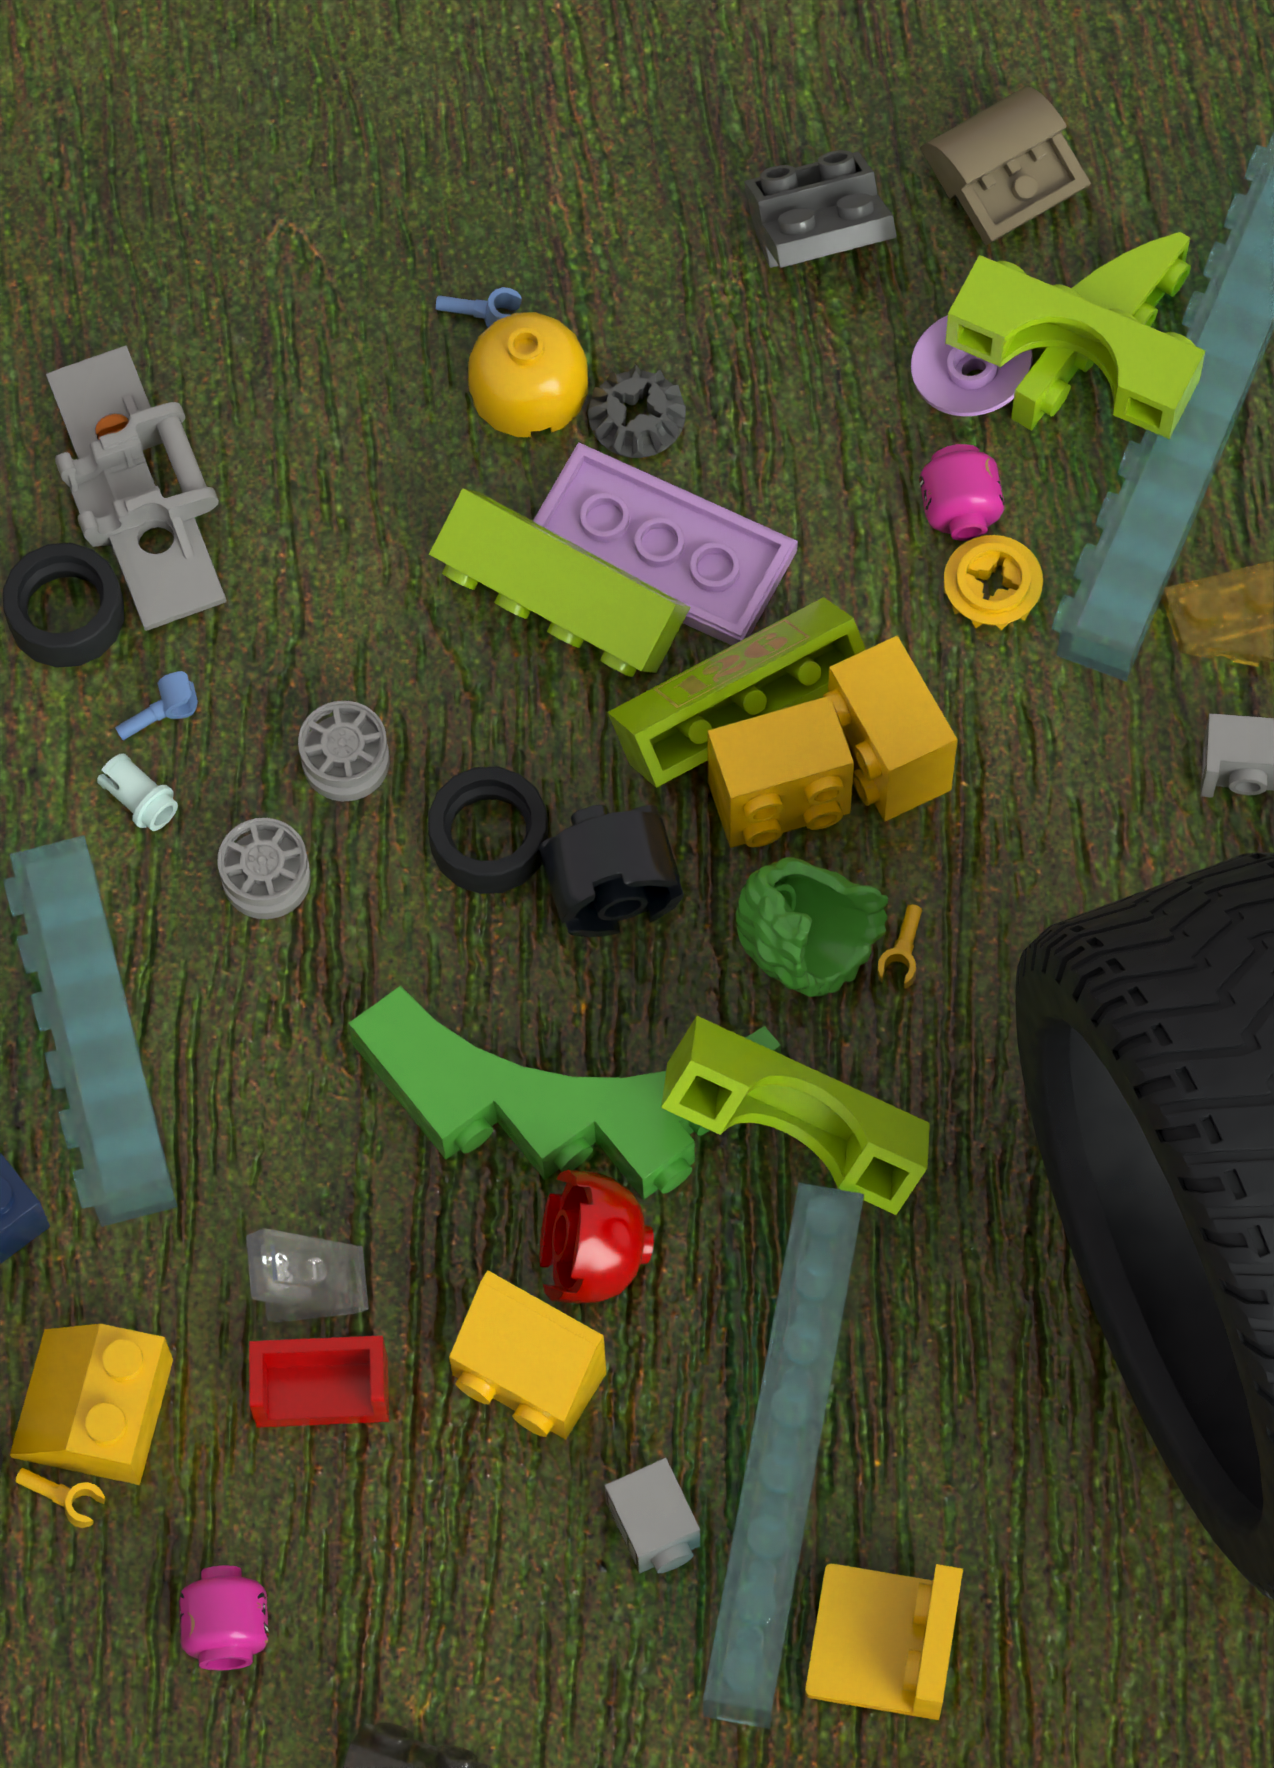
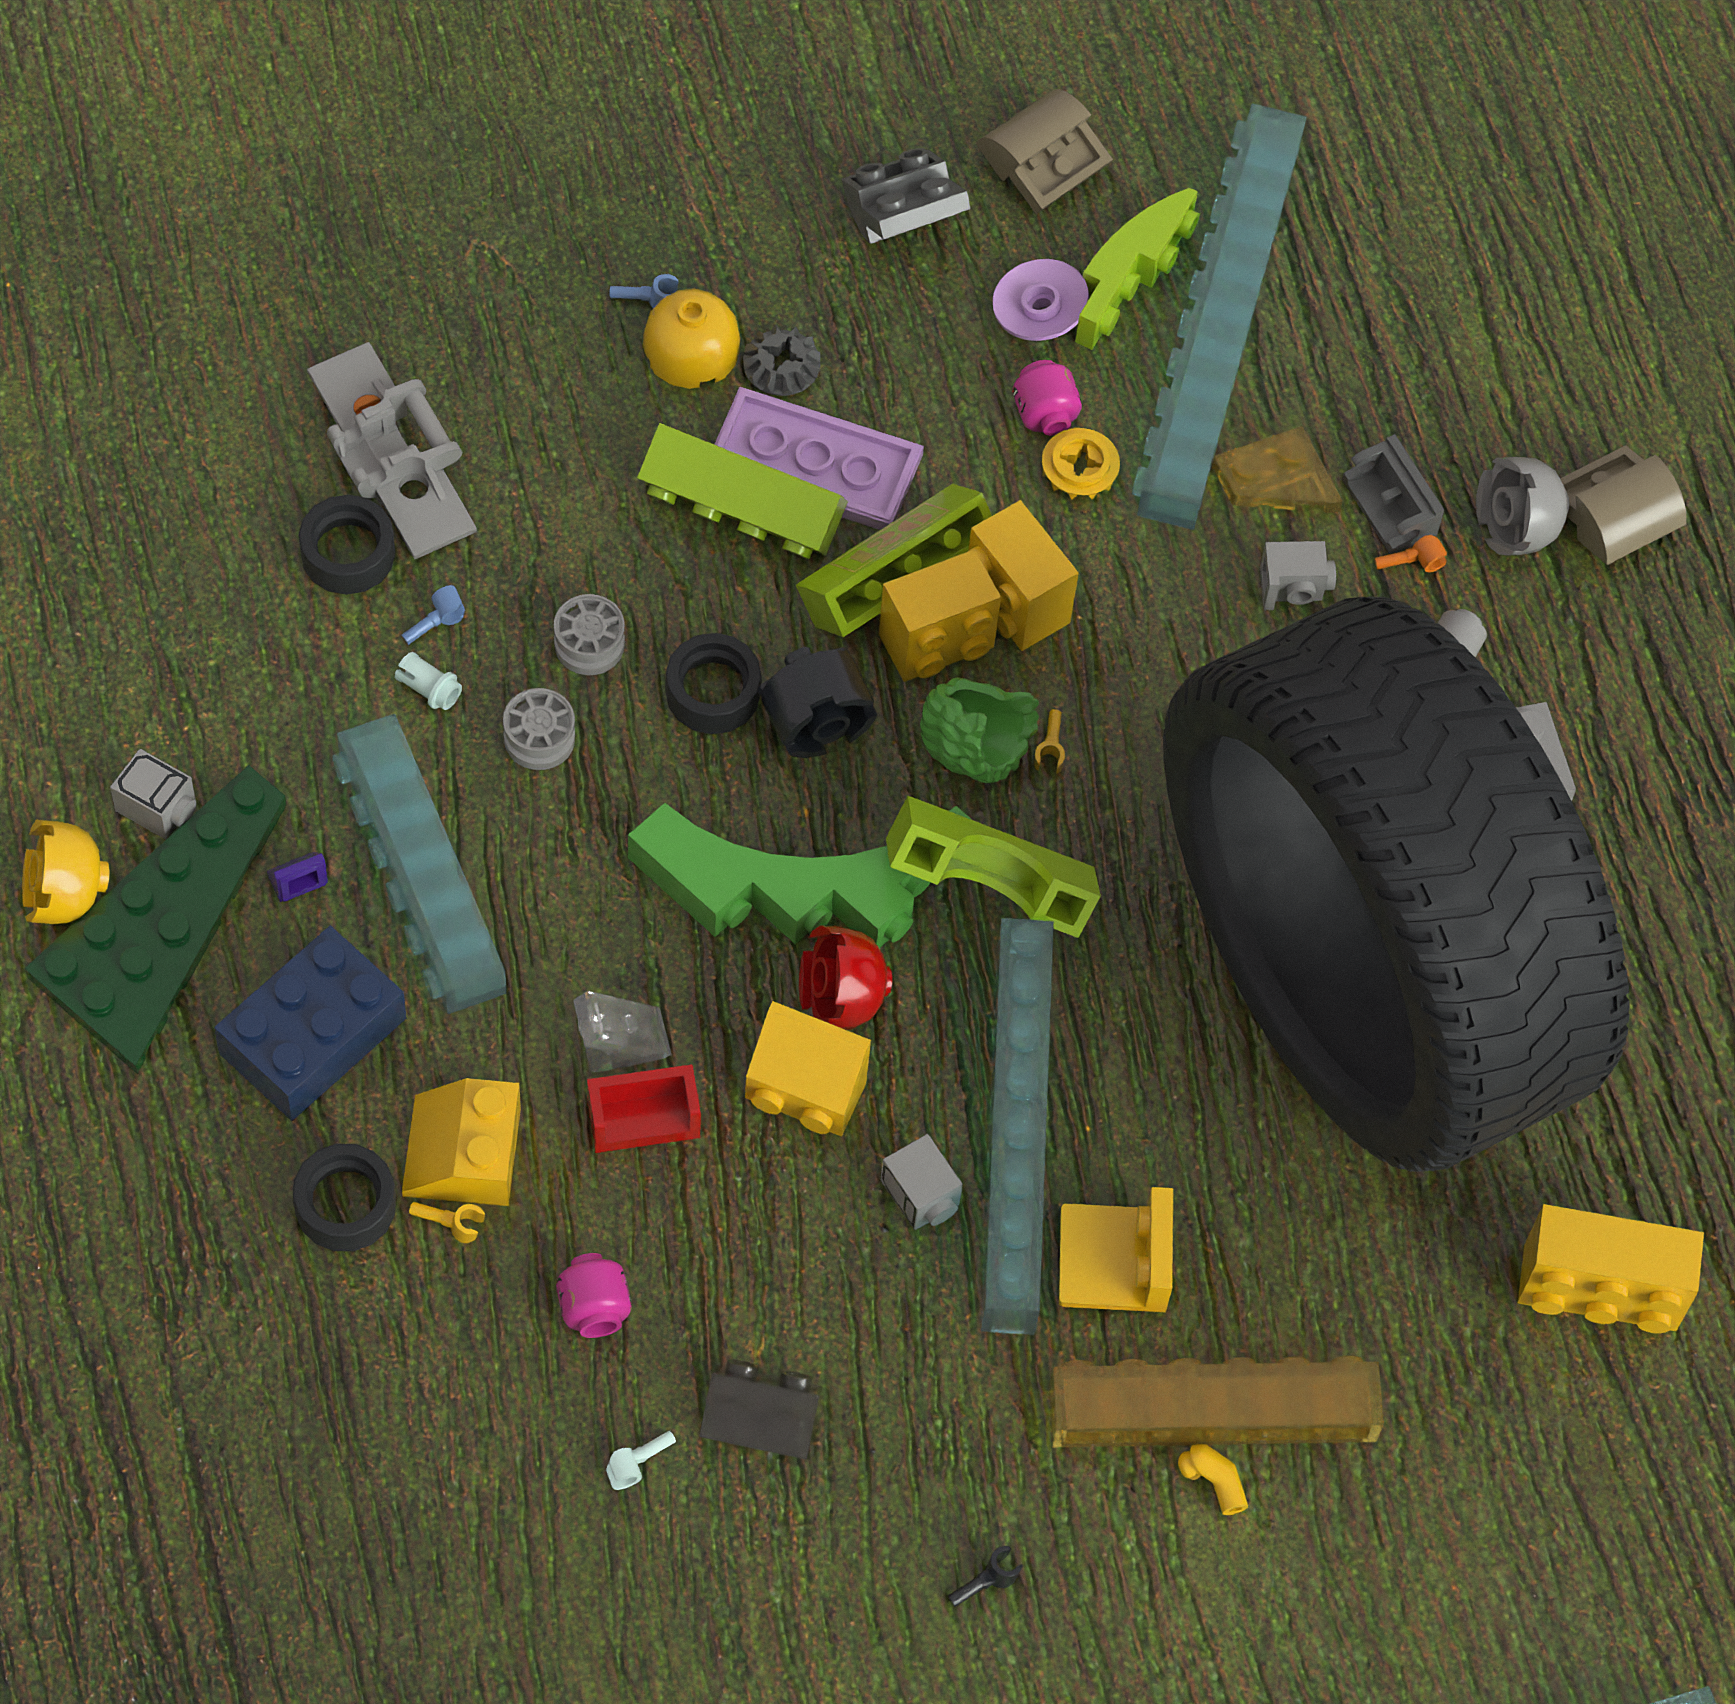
camera: 15 degrees left, 5 degrees down
lime arch [945,255,1206,439] -> none

